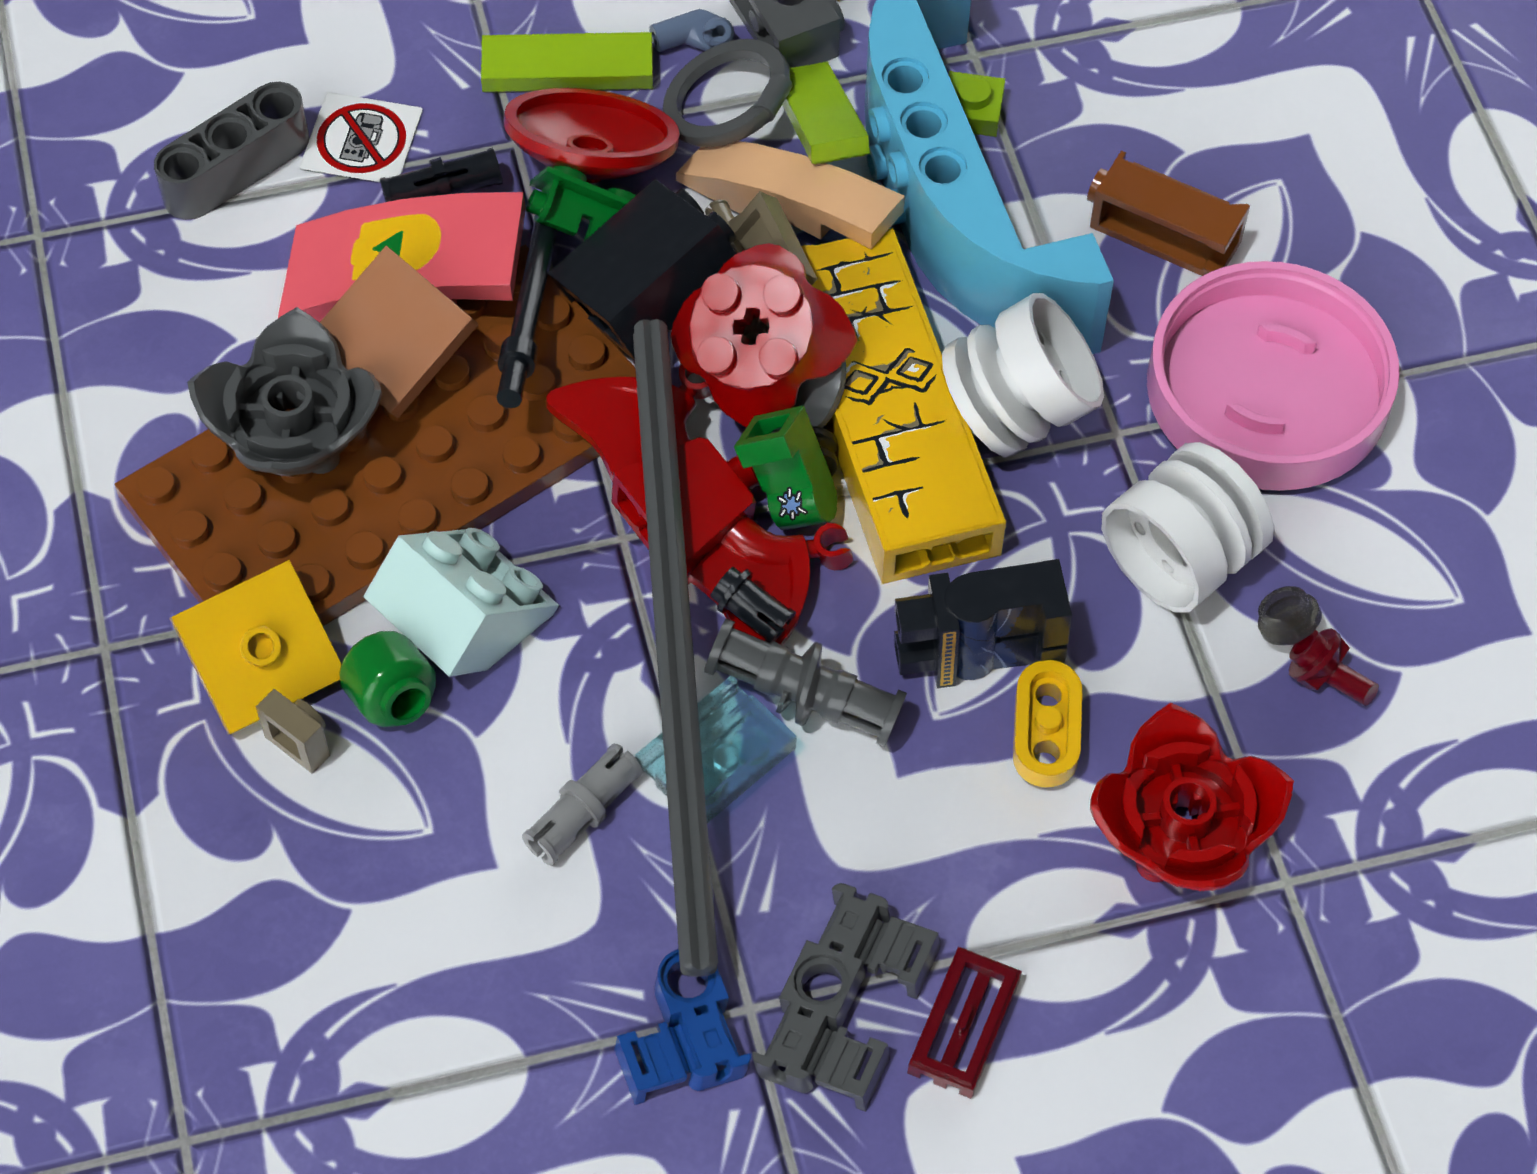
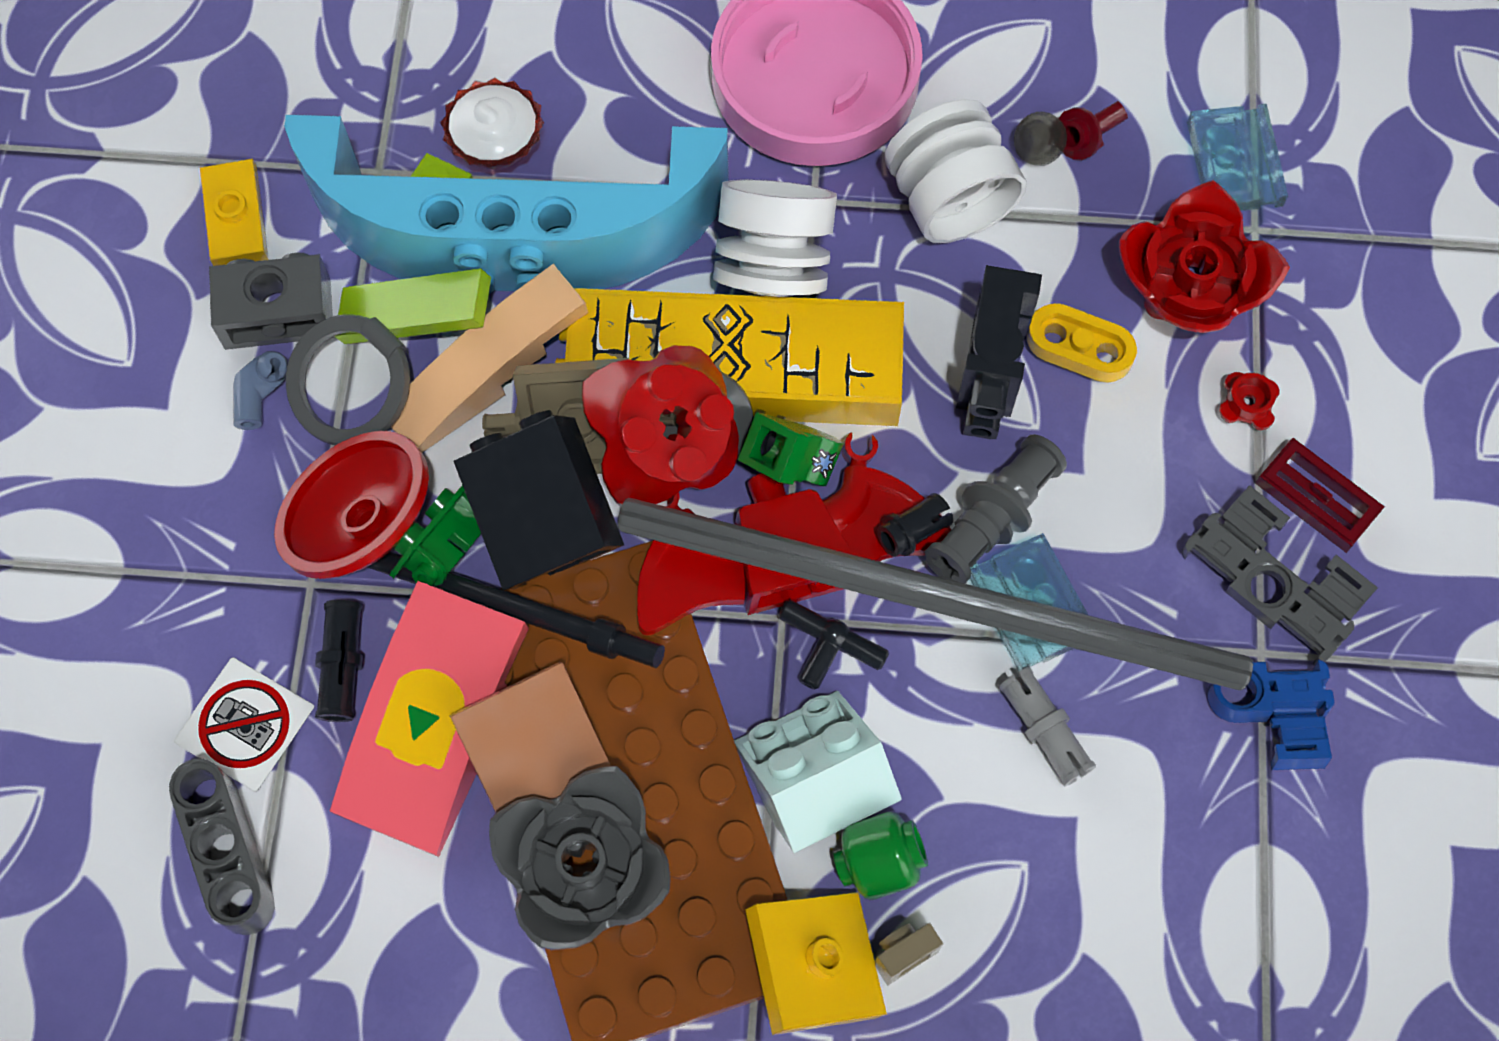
camera: 70 degrees left, 10 degrees up
lime tile [481,32,653,92] -> none
dark orange window [1087,150,1250,276] -> none
none -> white piece [440,77,545,169]
none -> black piece [778,599,889,690]
none -> clear light blue plate [1187,104,1288,211]
none -> red plate [1219,372,1280,430]

